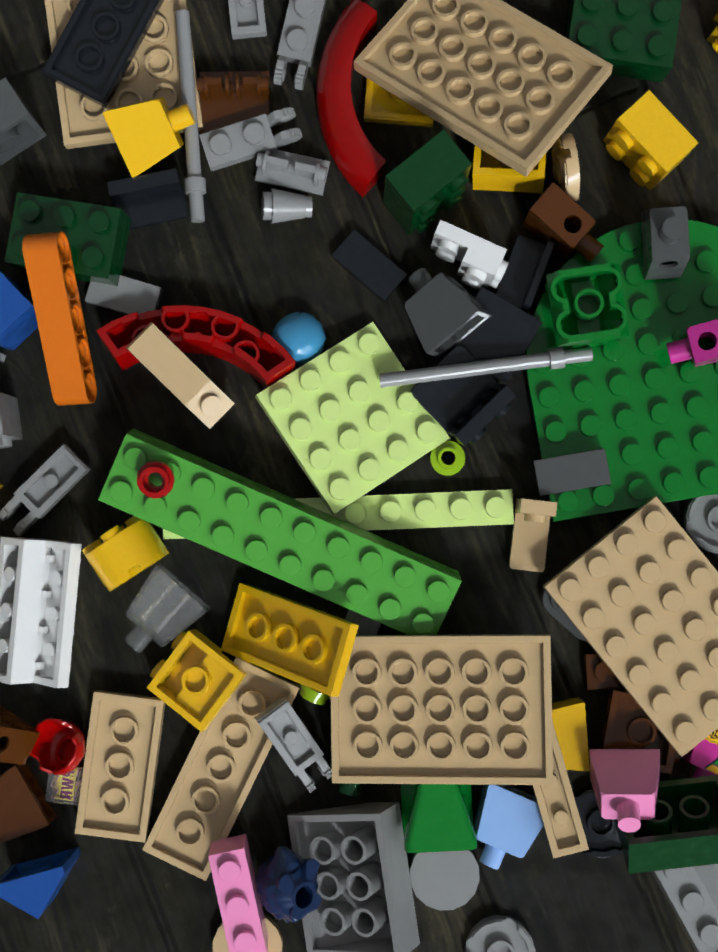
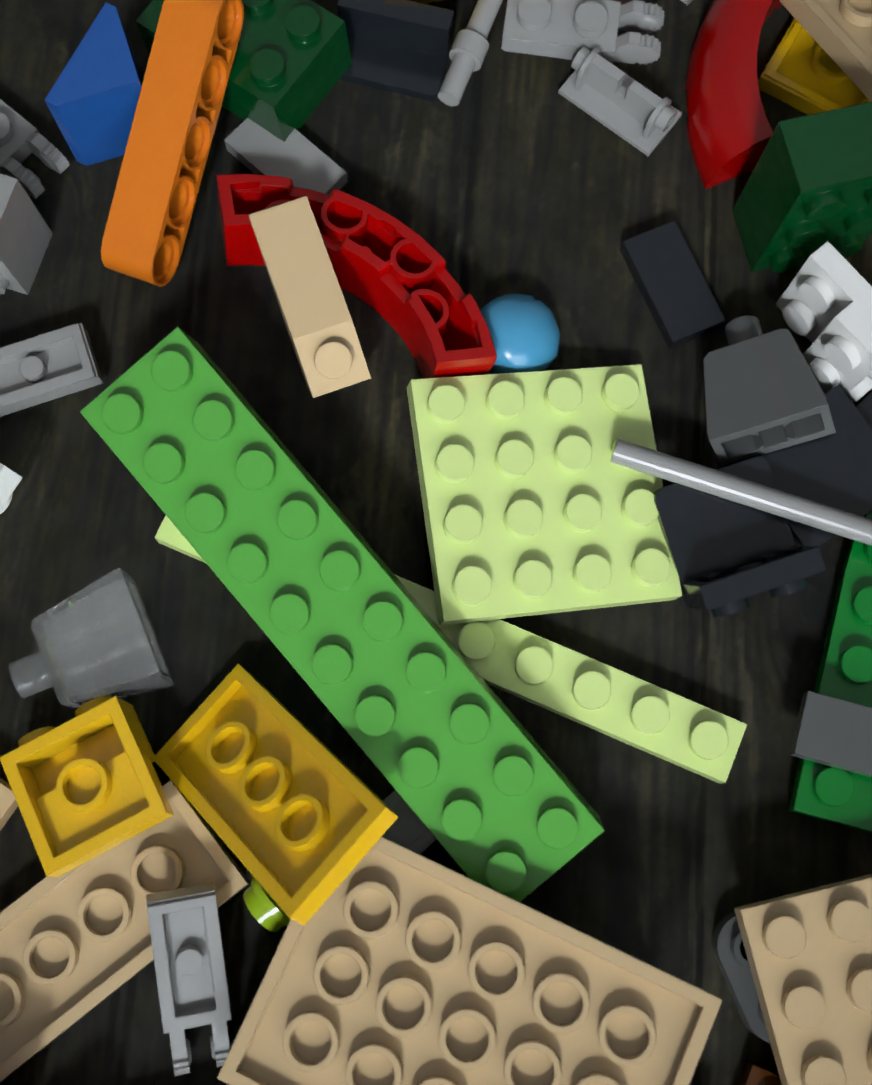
camera: 25 degrees right, 10 degrees down
yellow brick [81,516,169,592] -> none
red plate [137,461,175,498] -> none
light grey cone [261,188,313,224] -> none
lime plate [430,441,465,476] -> none
tan bracket [509,498,557,572] -> none

